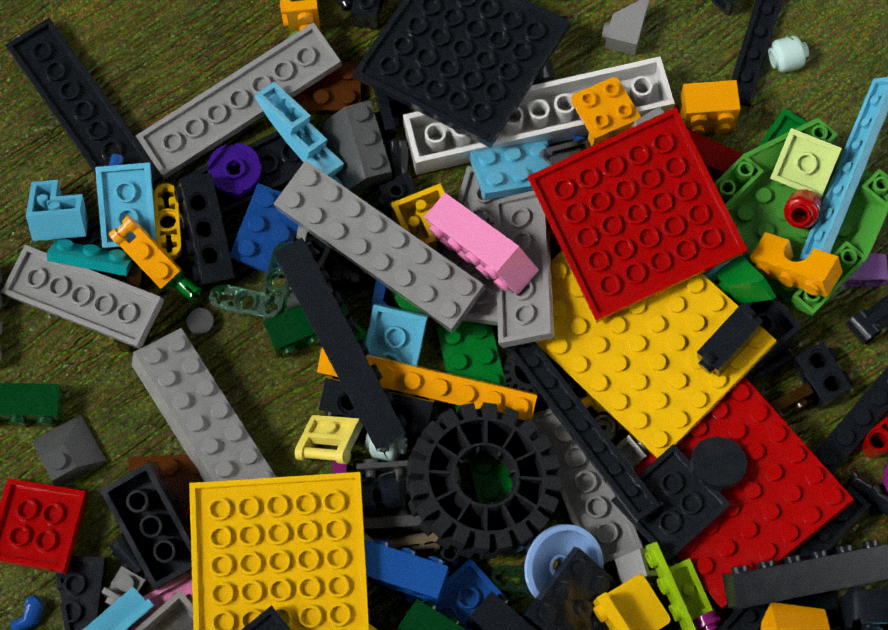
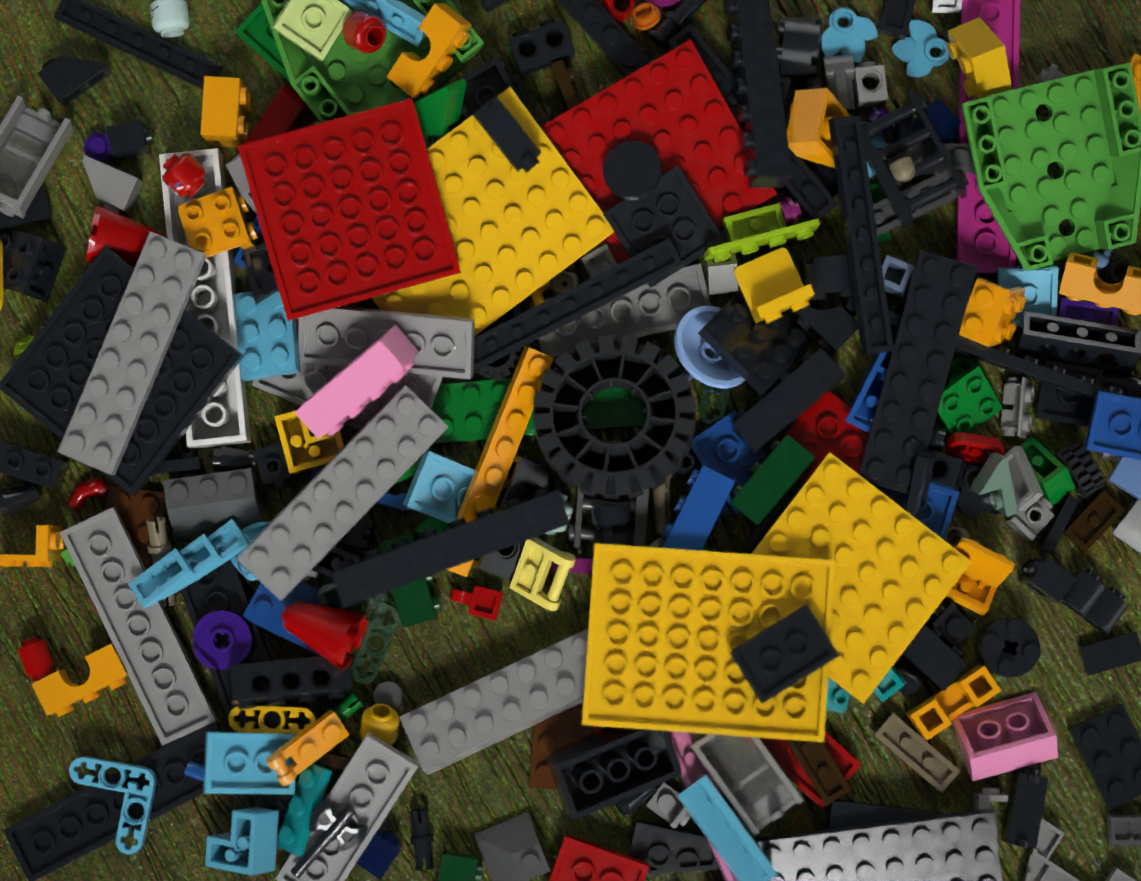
camera: 85 degrees left, 15 degrees up
none -> red brick [17,636,55,682]
none -> light orange arch [31,643,128,718]
none -> light grey plate [58,231,207,475]
none -> red arm [67,477,109,511]
none -> medium azure beam [69,756,157,854]
none -> dark purple plate [84,133,112,162]
none -> red cone [85,206,164,264]
none -> black brick [106,120,154,160]
none -> dark tan pin [146,516,177,607]
none -> red head [162,153,207,198]
none -> red cone [281,601,368,670]
none -> black piece [291,799,368,878]
none -> clear blue brick [356,830,402,880]
none -> yellow head [360,703,400,745]
none -> black pin [409,809,434,871]
none -> red plate [450,585,503,621]
none -> orange plate [632,2,661,30]

